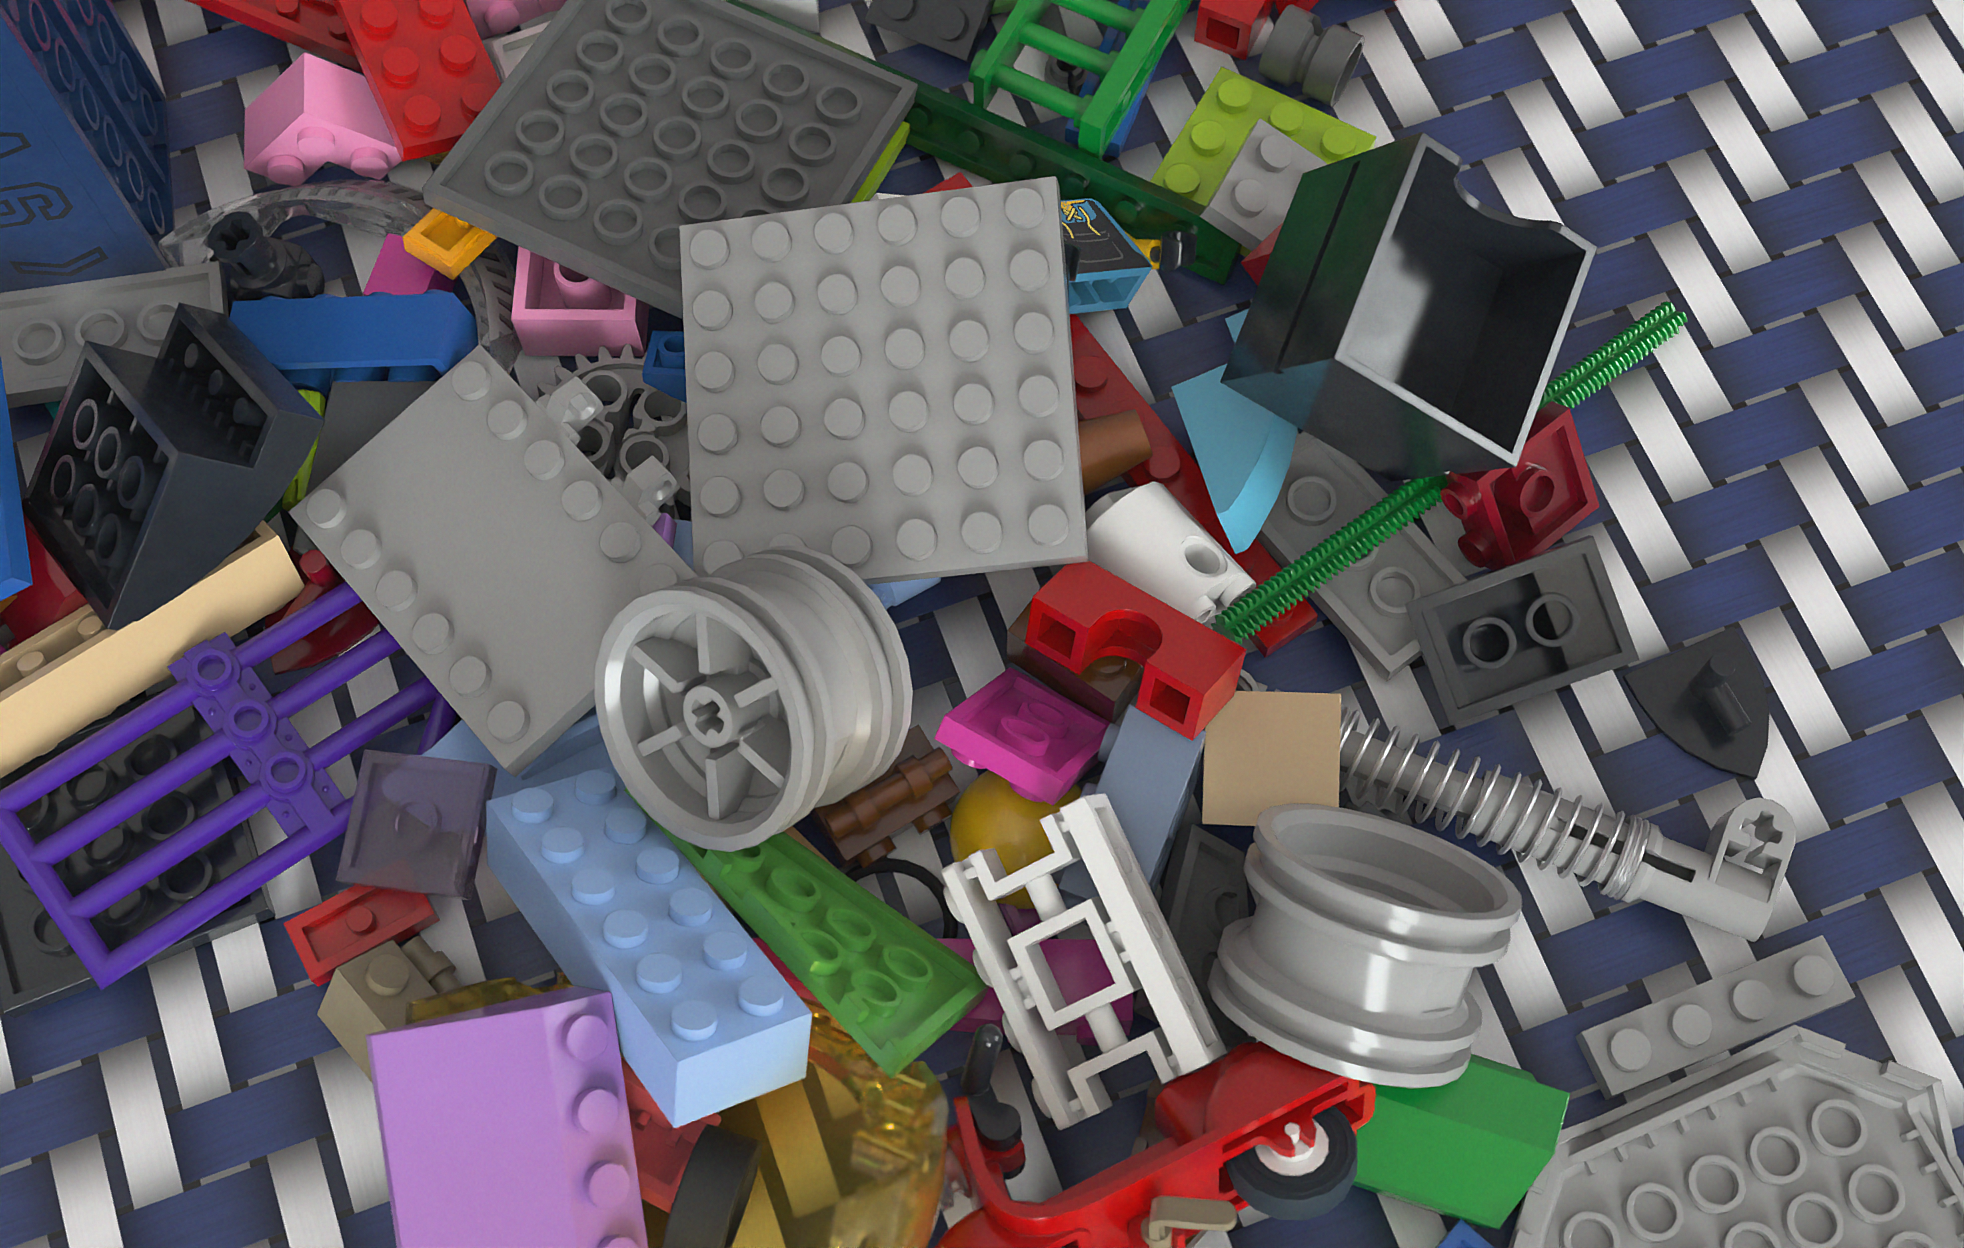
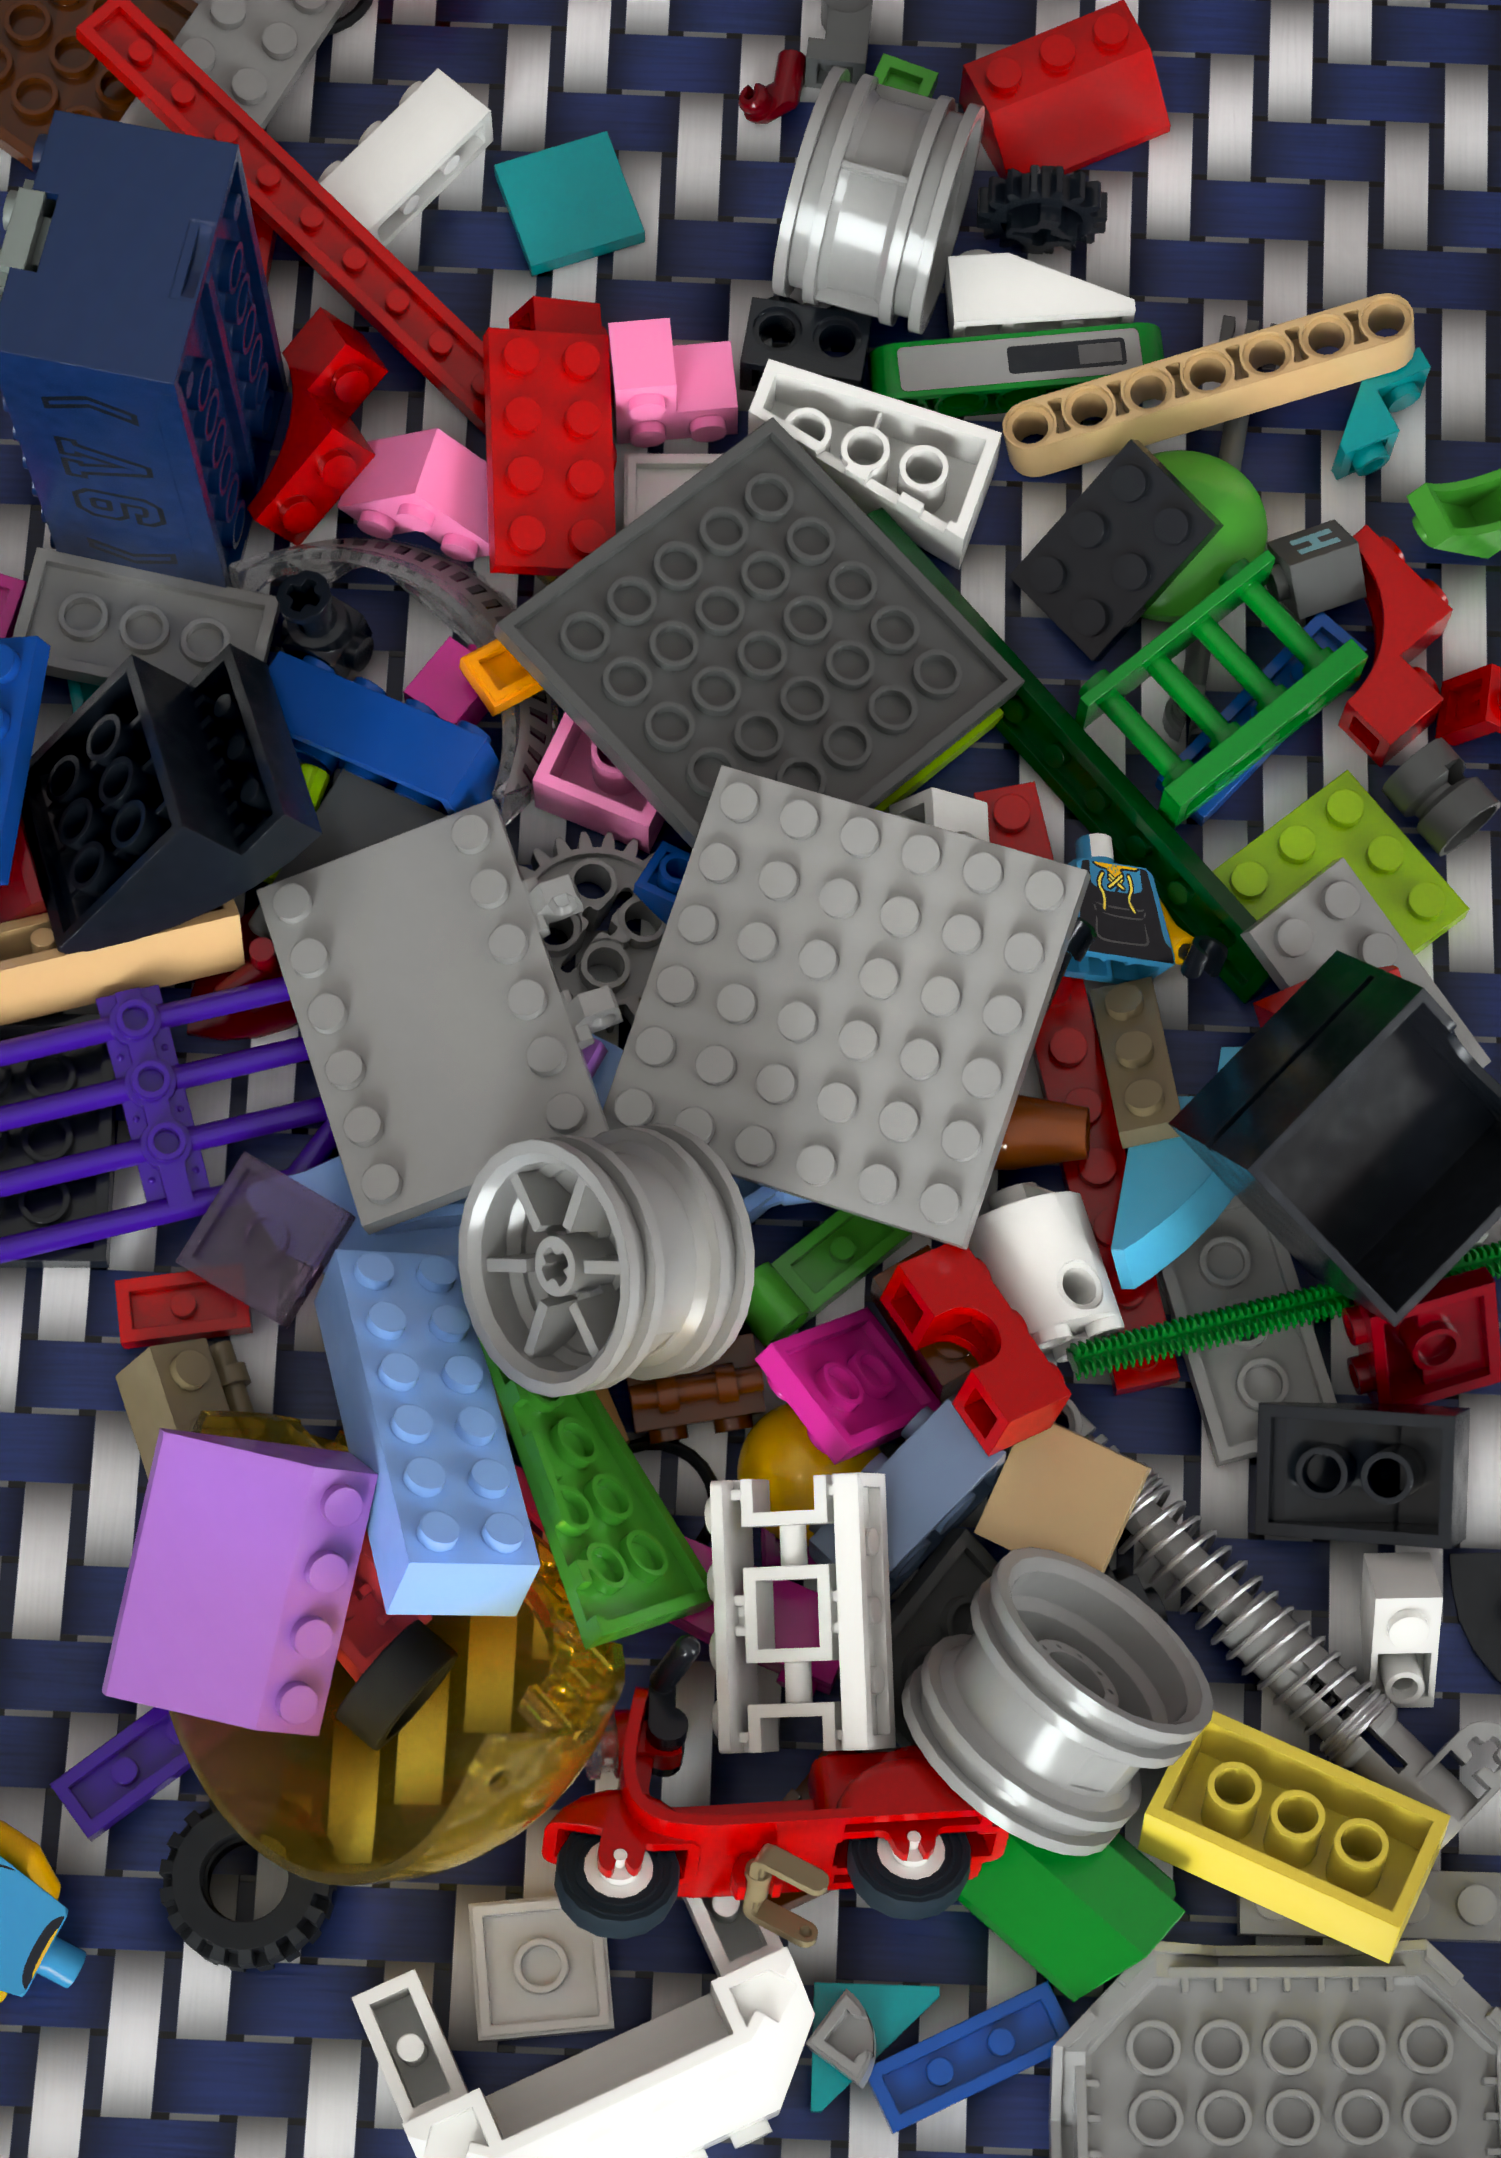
camera: 20 degrees right, 5 degrees up
none -> red arch [247,307,388,546]
none -> bright green plate [744,1210,913,1348]
none -> dark tan plate [1090,976,1181,1149]
none -> light yellow brick [1138,1710,1451,1964]
none -> white slope [1360,1552,1443,1708]

